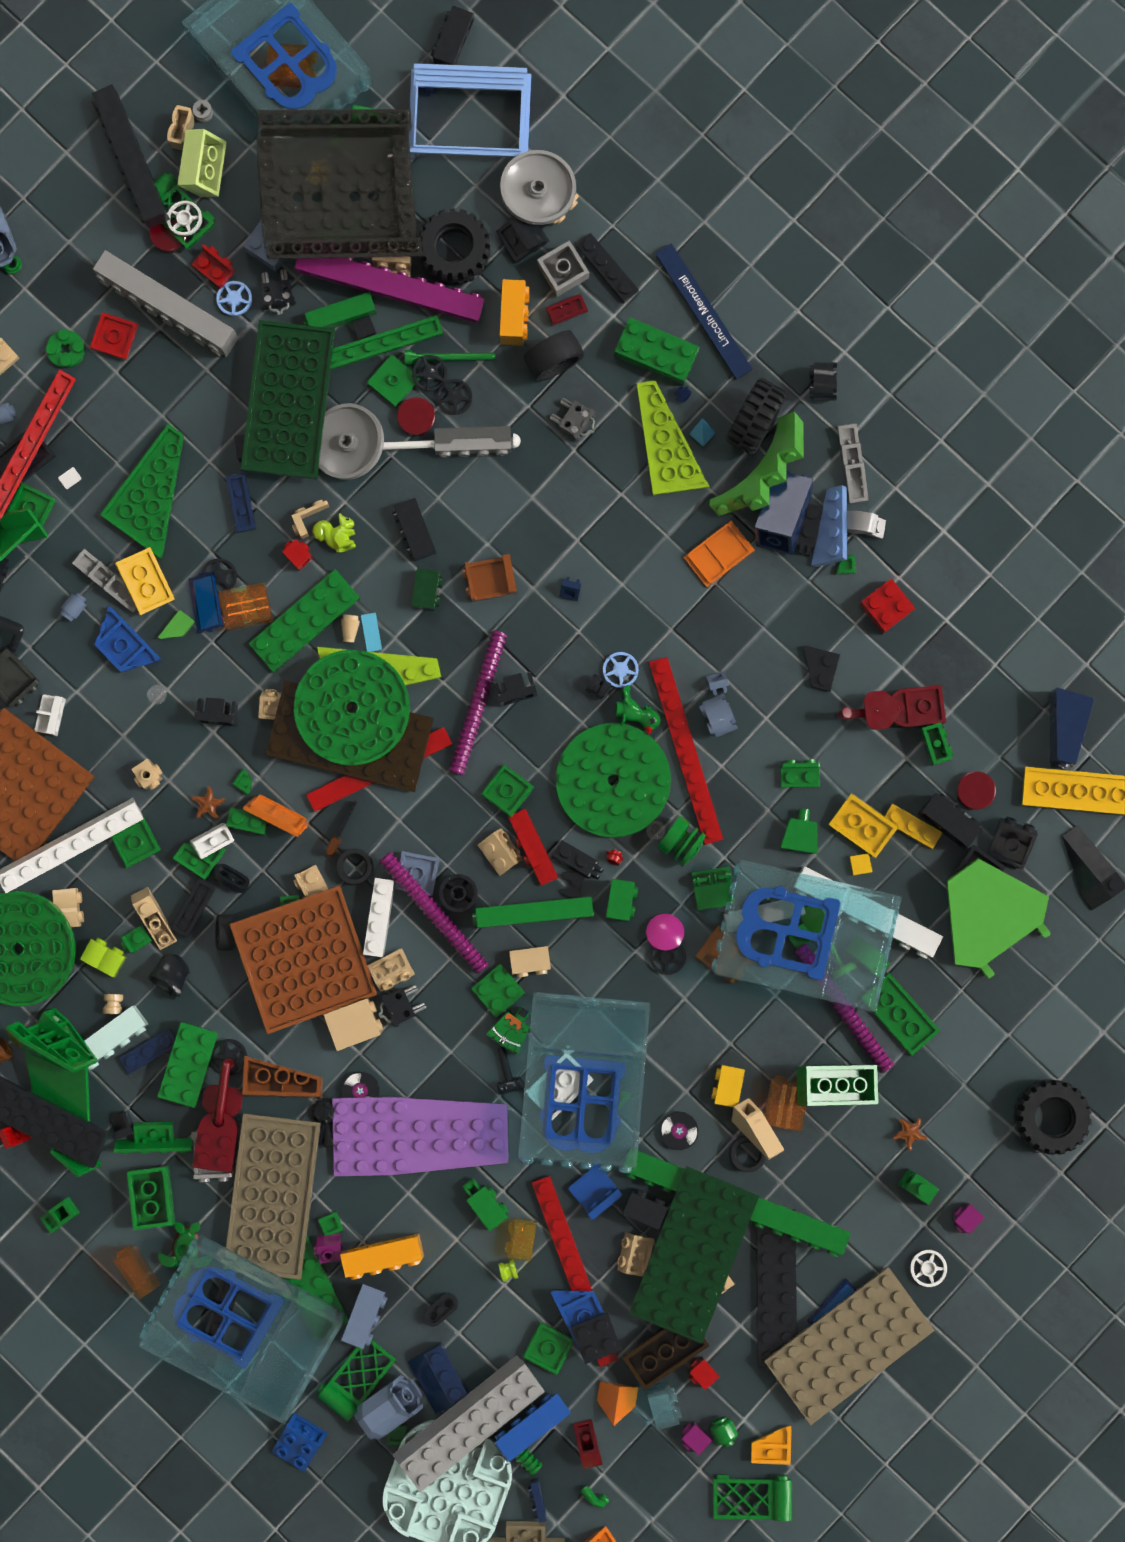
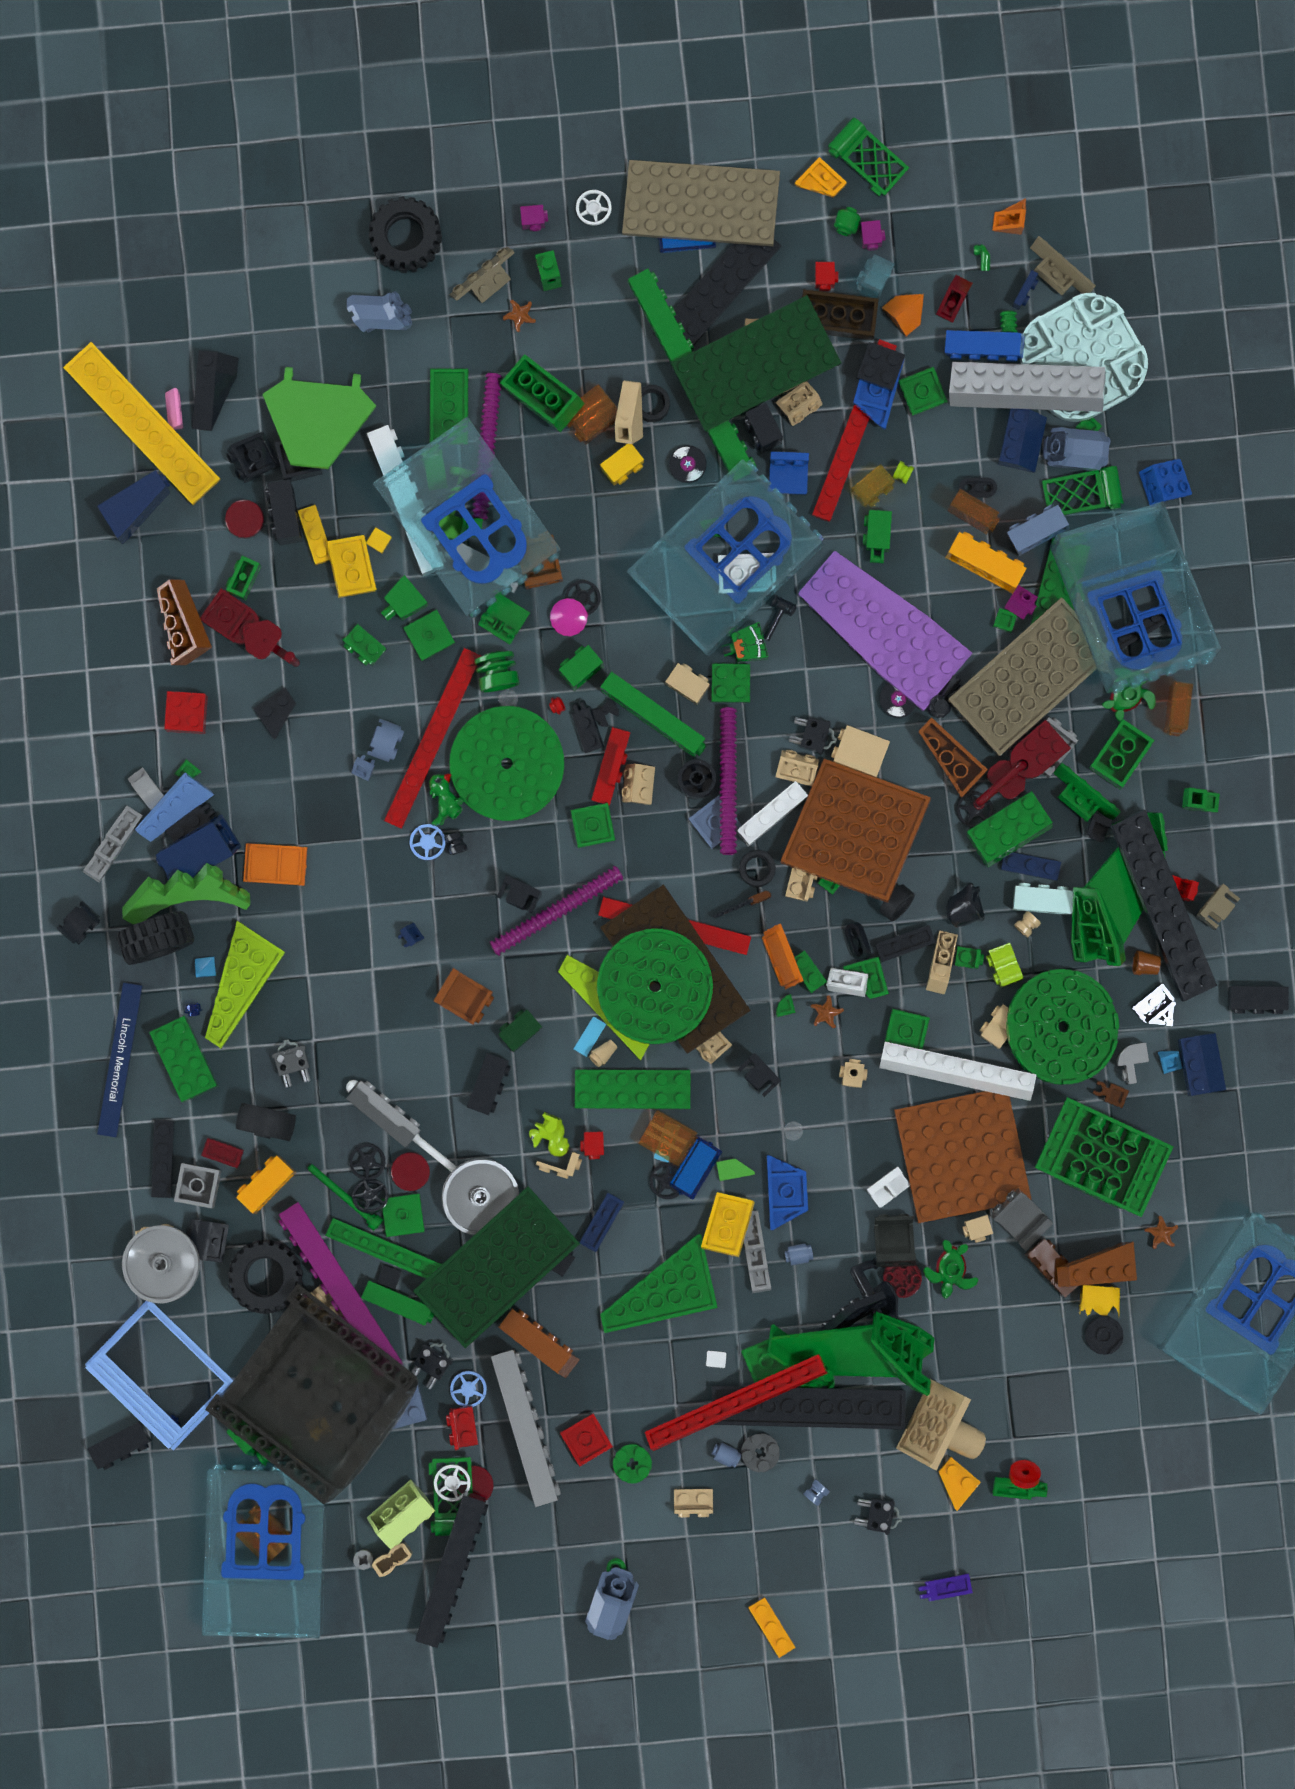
camera: 140 degrees left, 0 degrees up
none -> dark orange wedge [157,580,212,665]
none -> bright pink slope [165,388,183,430]
none -> sand blue brick [347,291,412,333]
none -> green plate [404,609,455,661]
none -> dark tan bracket [449,247,515,303]
none -> dark orange wedge [499,1309,580,1378]
none -> clear orange brick [948,489,1000,535]

